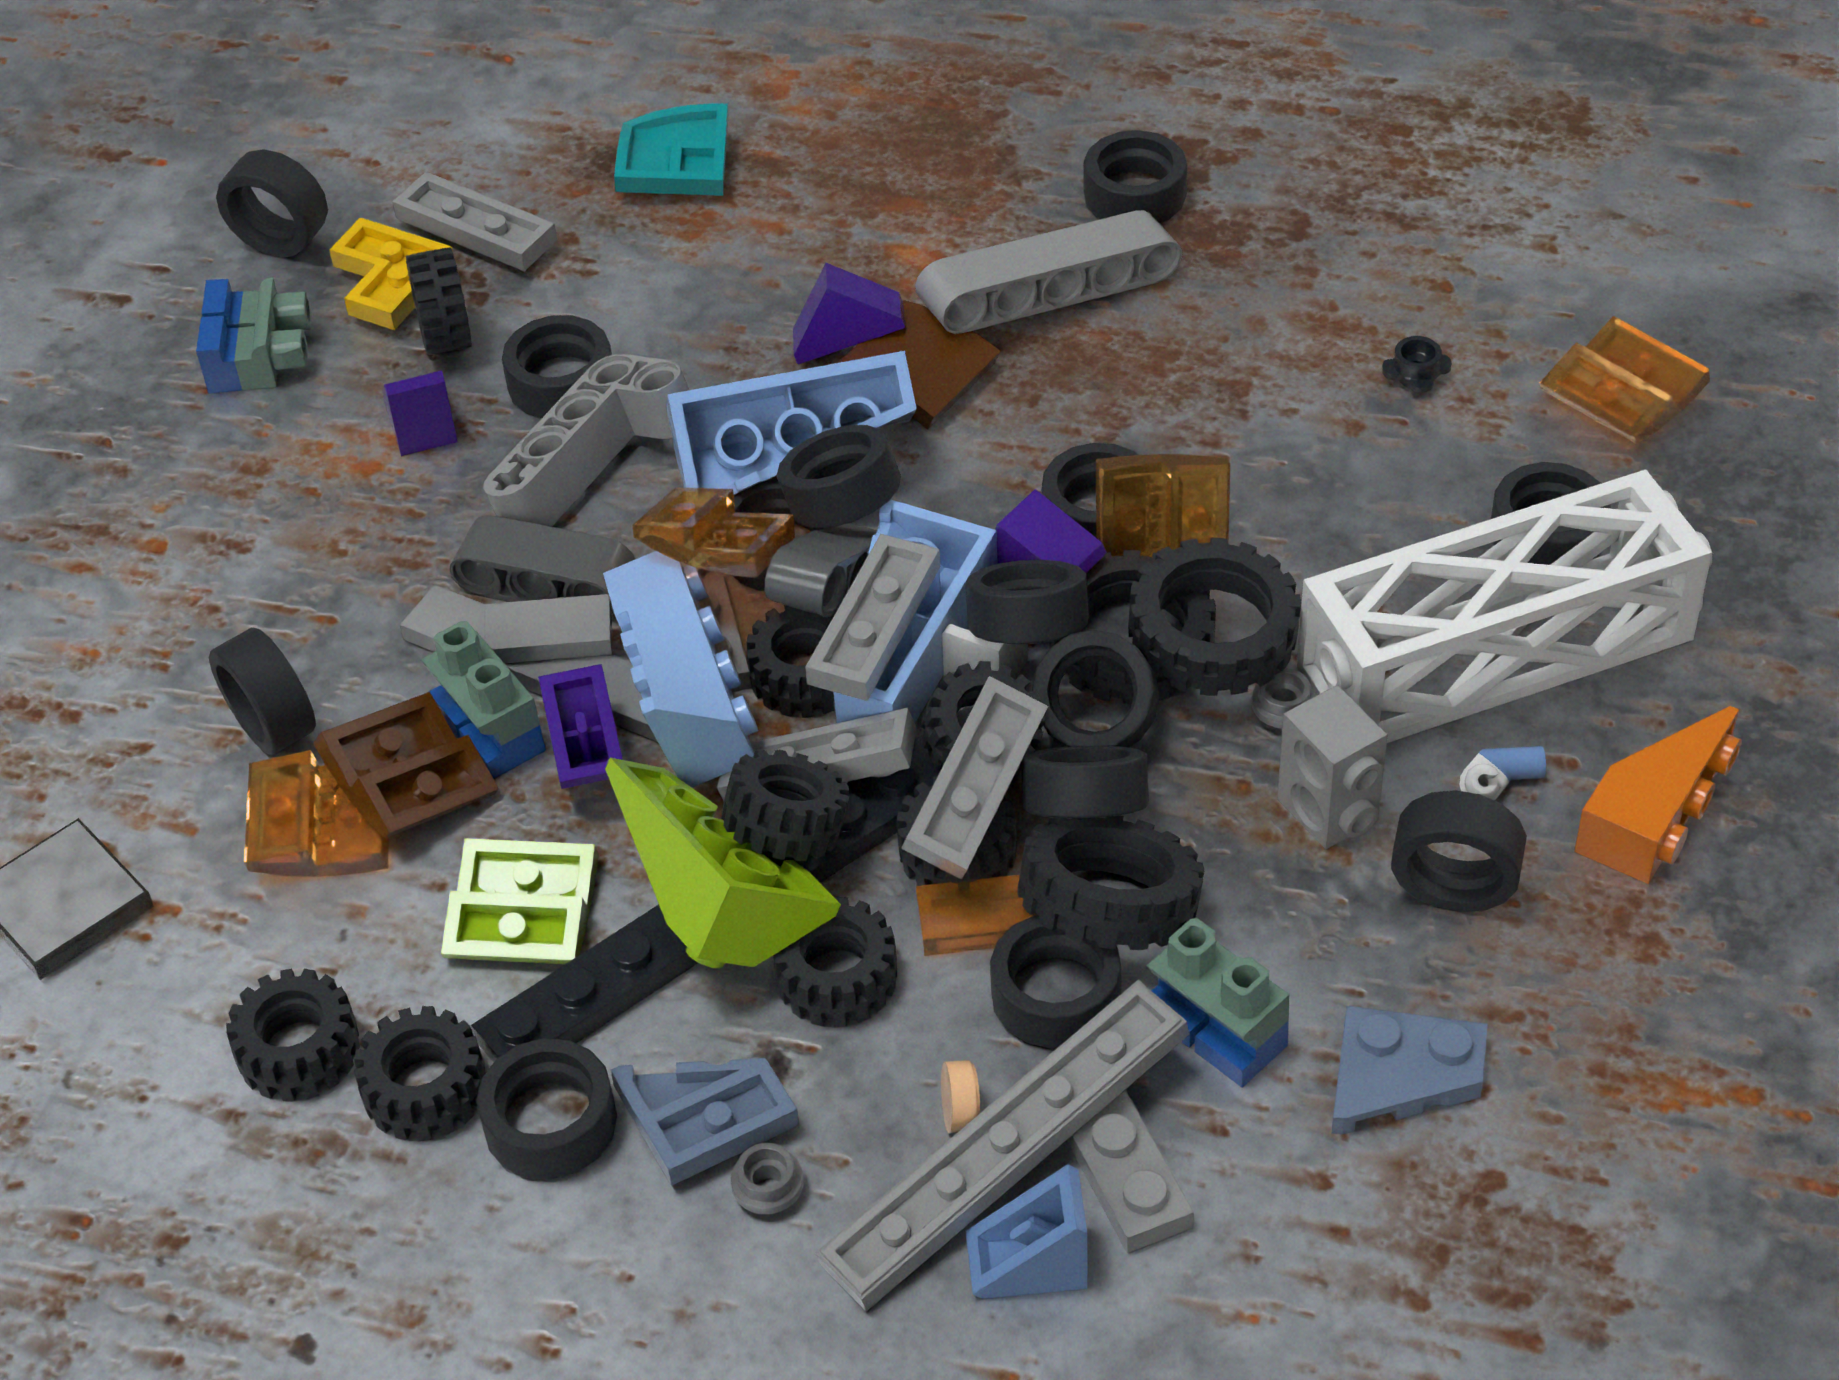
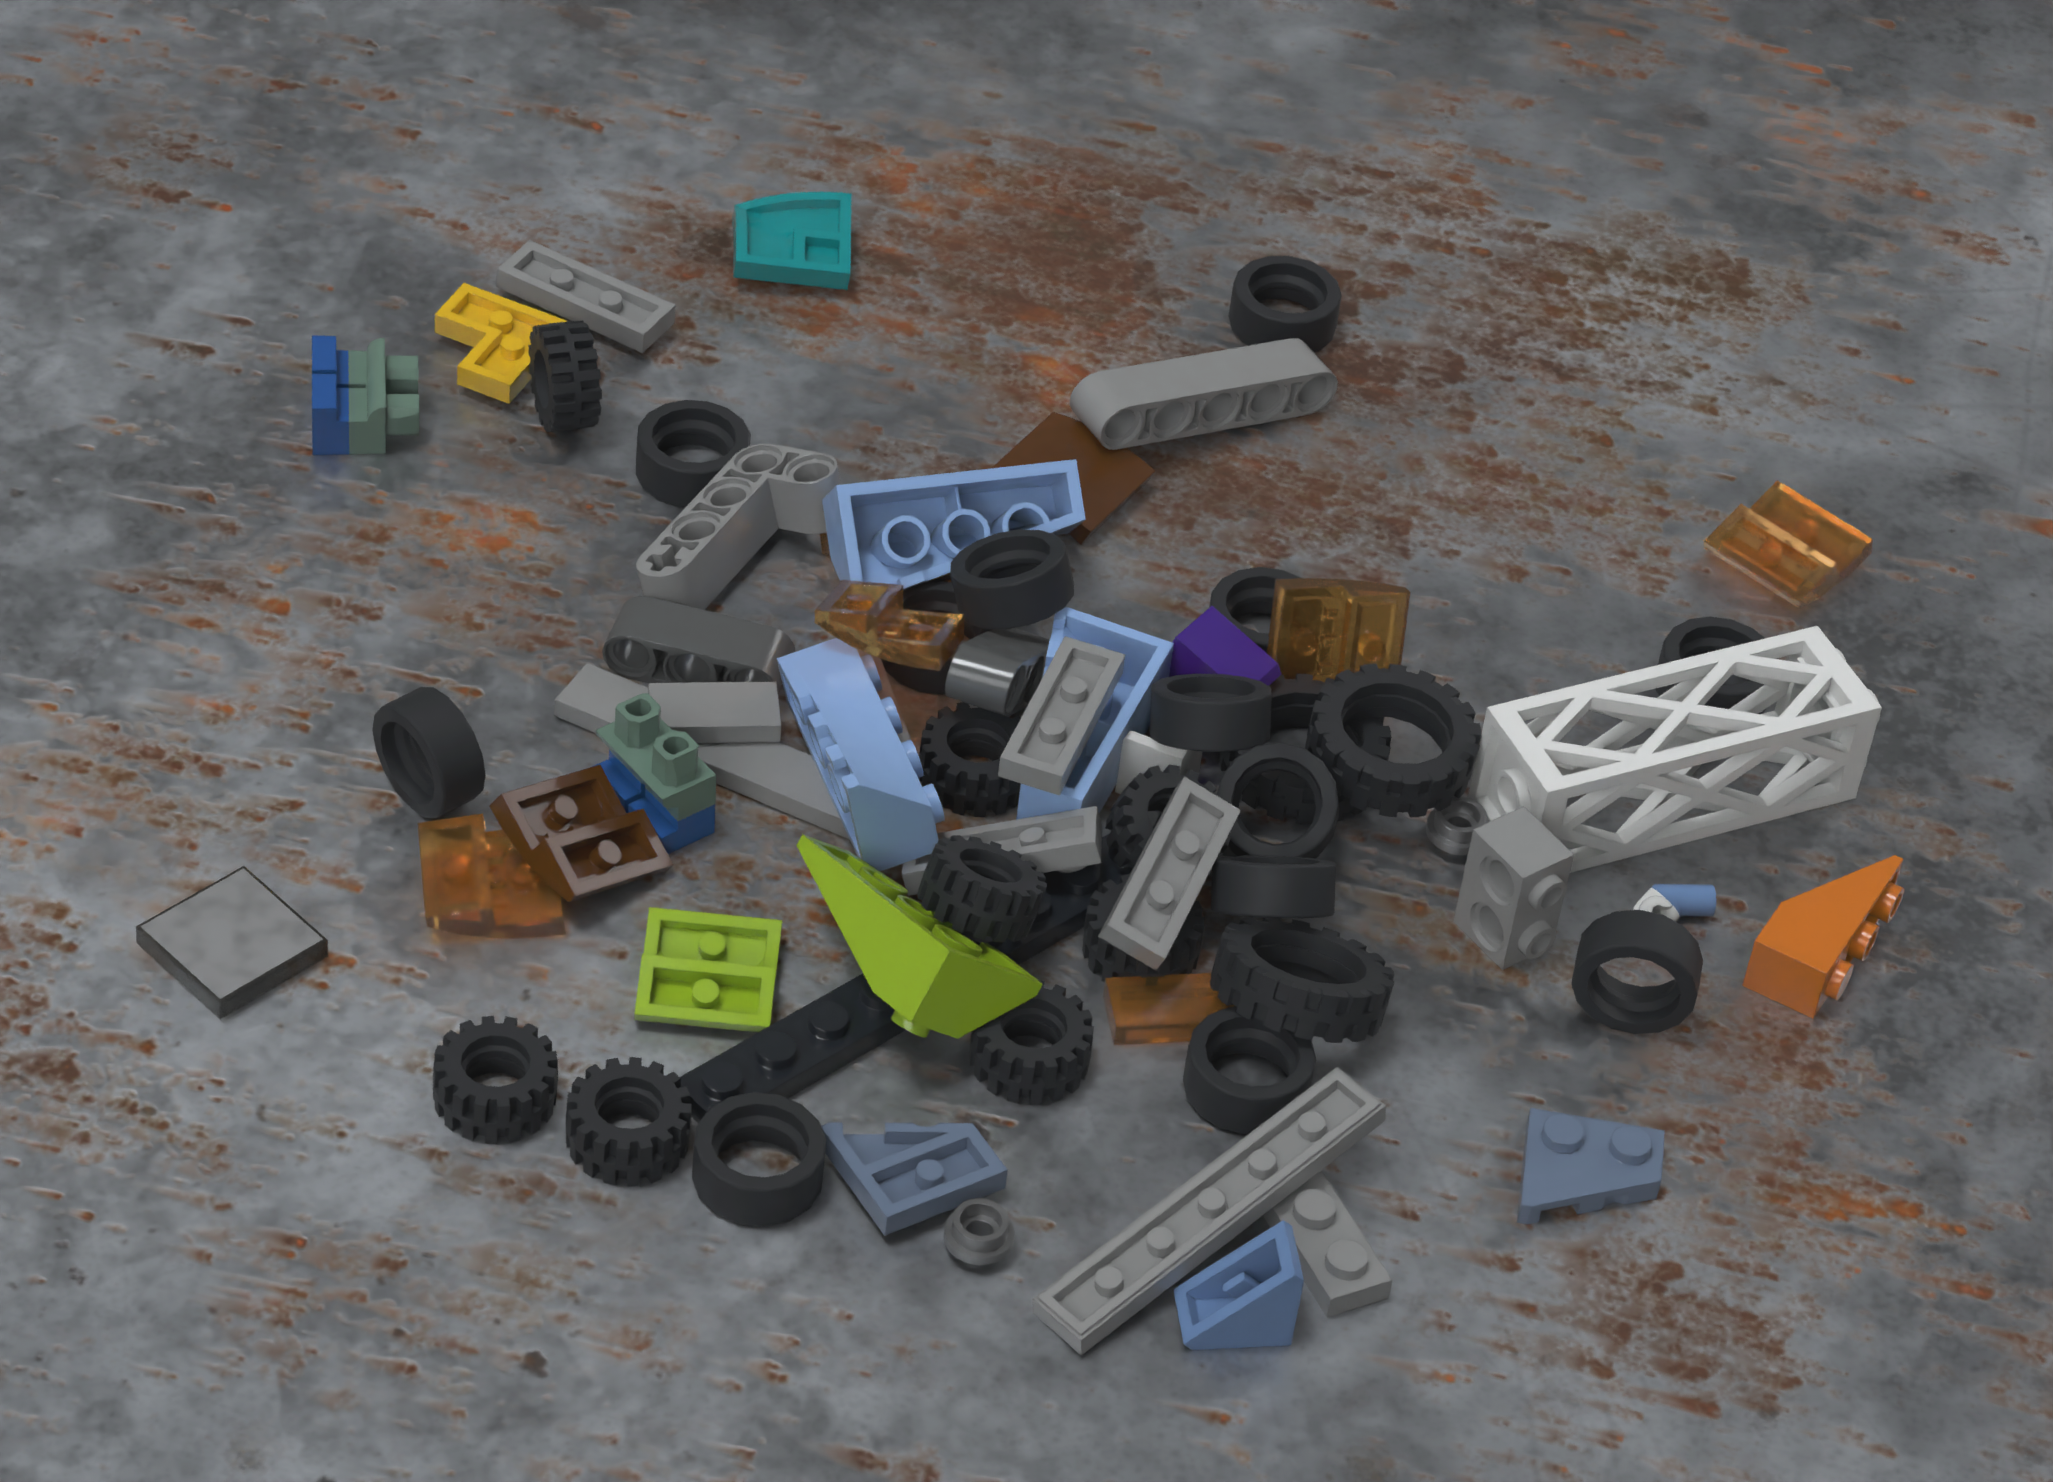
camera: 10 degrees left, 5 degrees down
black tyre [216,149,328,257] -> none
dark purple slope [382,370,458,456] -> none
dark purple slope [538,664,623,789] -> none
dark purple slope [793,263,905,364] -> none
light nougat tile [941,1060,980,1133] -> none
sand green hips [1146,918,1290,1088] -> none
black plate [1382,336,1452,392] -> none

